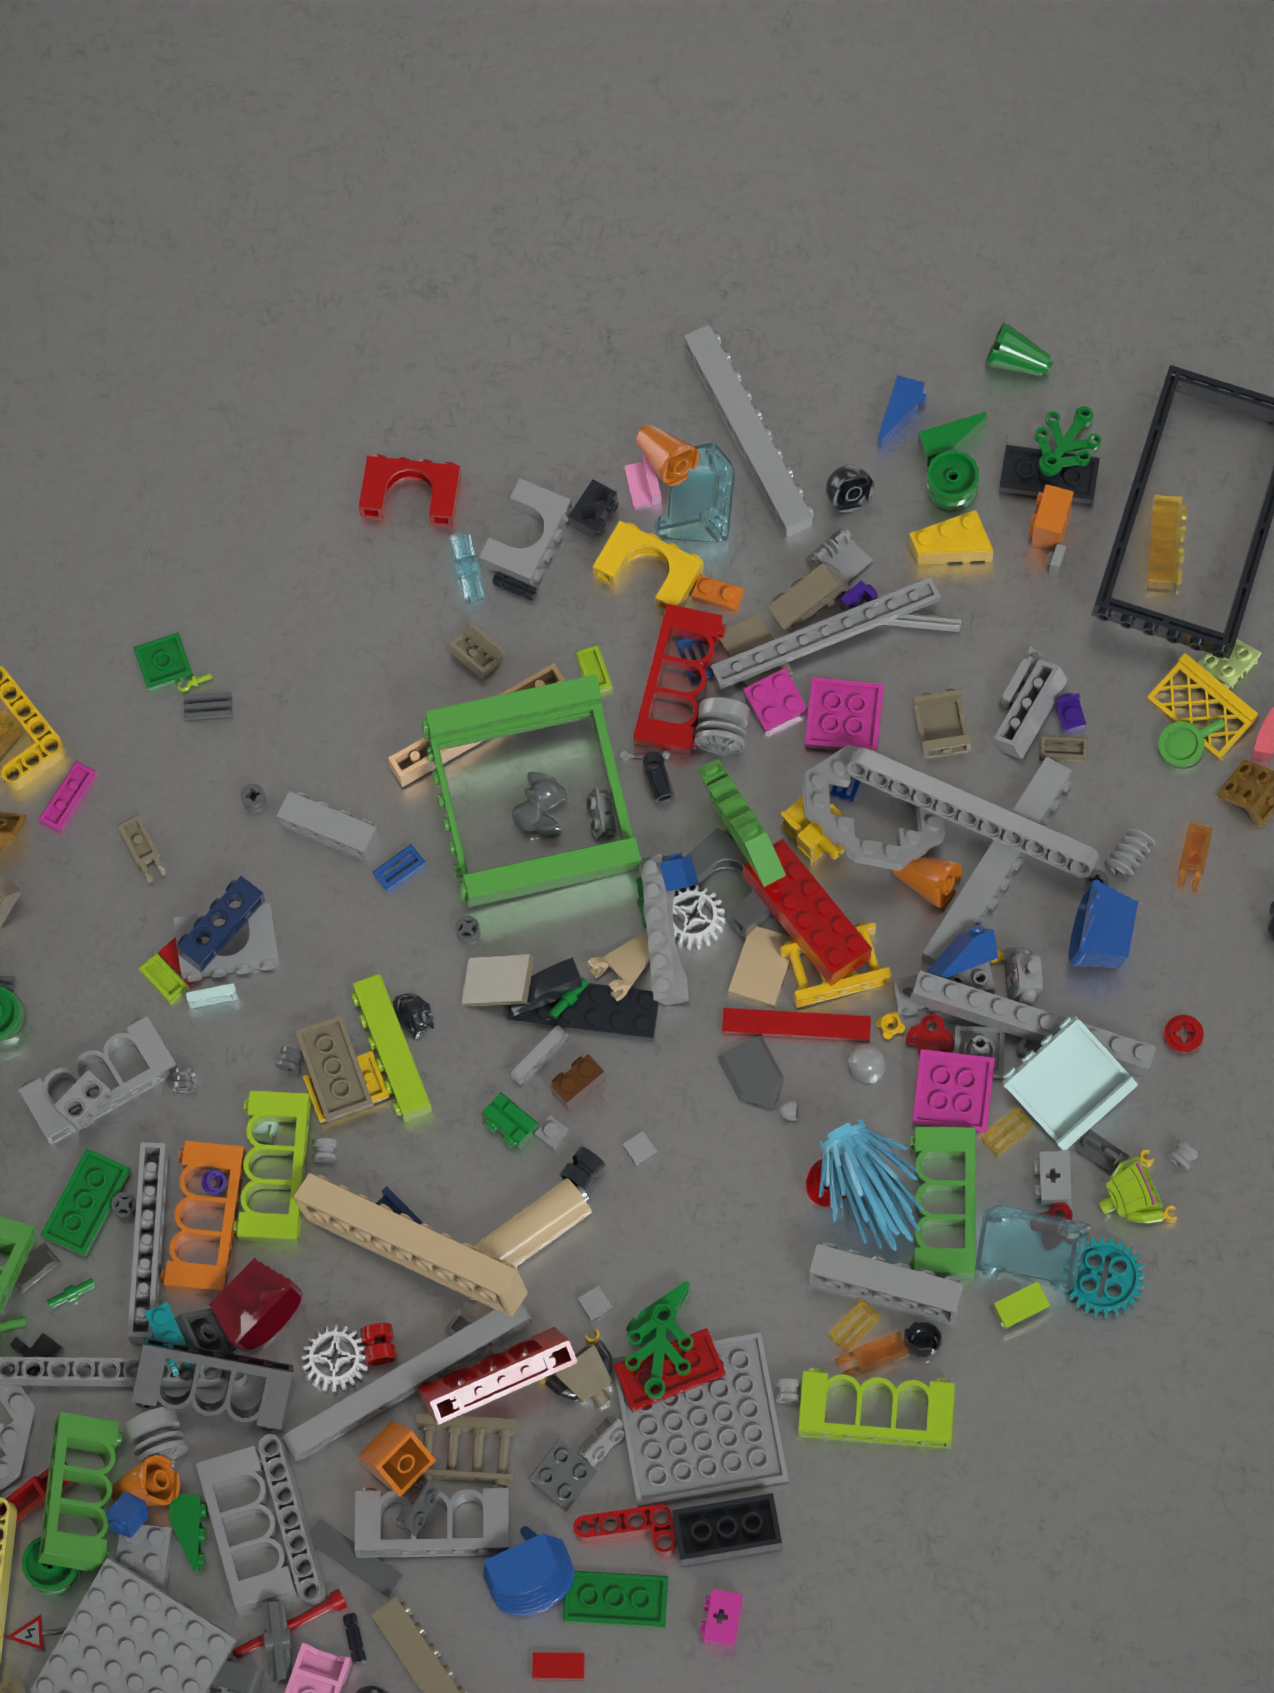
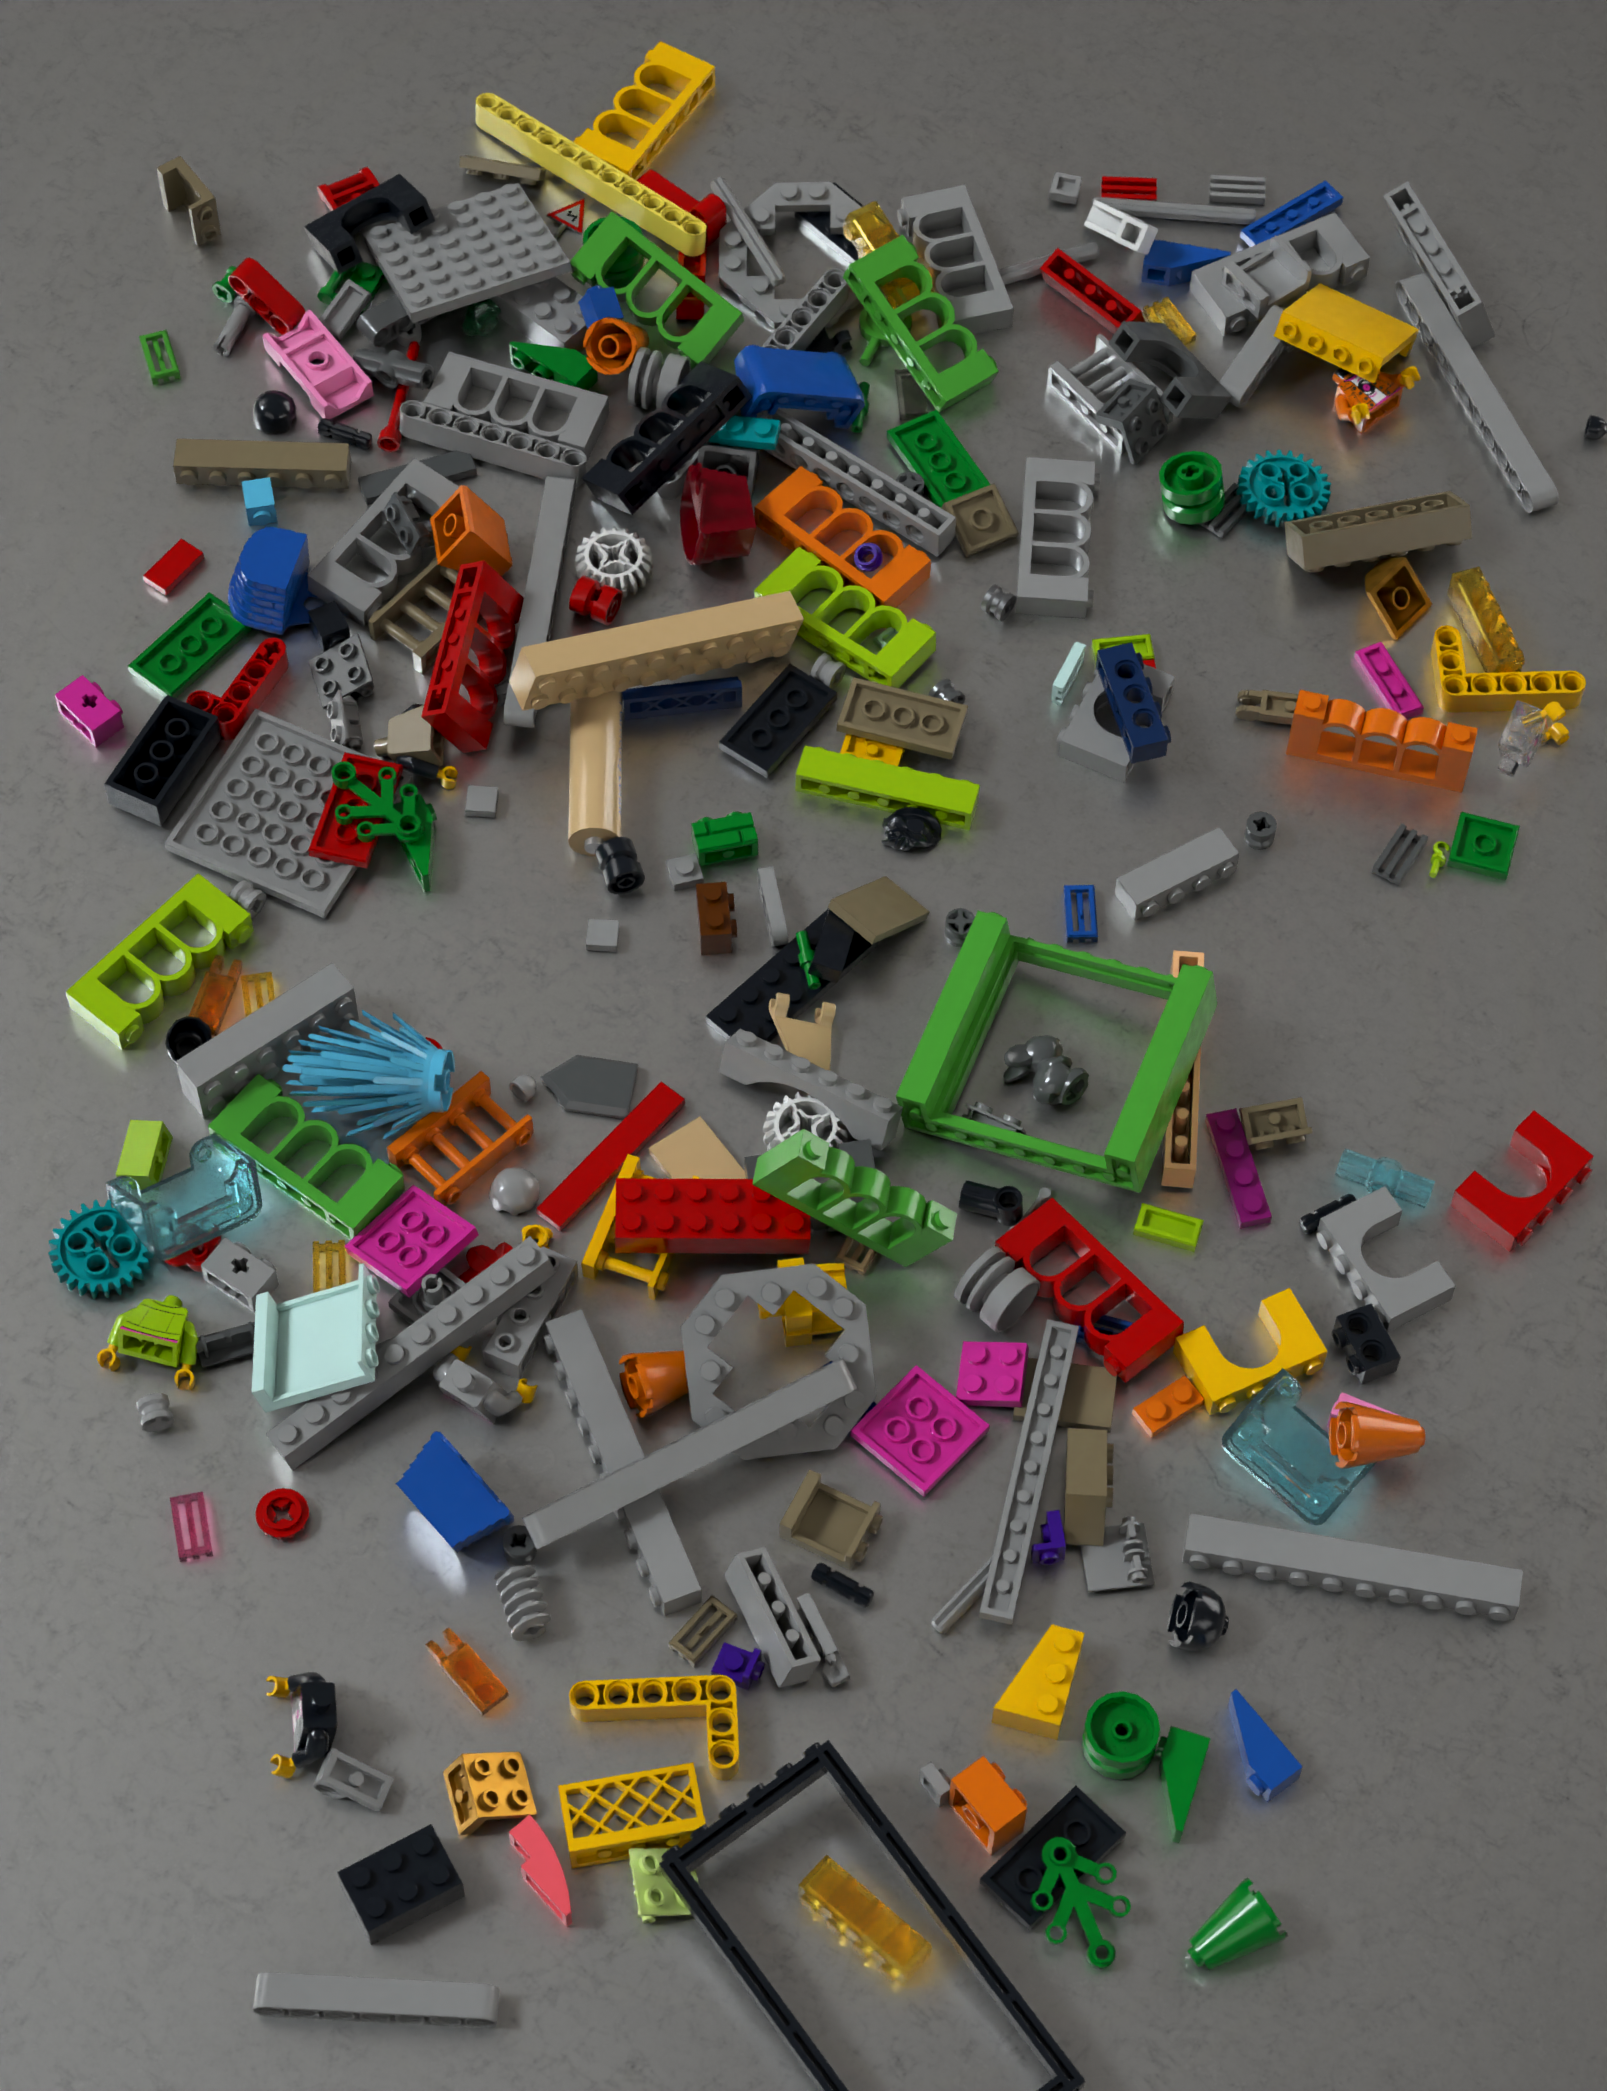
camera: 120 degrees right, 10 degrees down
light grey brick [53,1070,113,1131] -> none
blue brick [660,852,698,891] -> none
blue slope [926,925,998,978] -> none
bright green piece [1158,718,1226,768] -> none
none -> clear pink tile [170,1491,213,1562]
none -> medium azure brick [241,477,277,526]
none -> black brick [308,601,350,652]
none -> orange fence [387,1071,534,1206]
none -> yellow beam [569,1675,739,1781]
none -> black plate [719,663,837,778]
none -> blue windscreen [734,345,865,429]
none -> black axle [811,1563,874,1608]
none -> dark tan tile [942,483,1019,558]
none -> magenta plate [1205,1108,1272,1229]
none -> orange fence [1286,690,1478,793]
none -> clear torso [1498,700,1569,777]

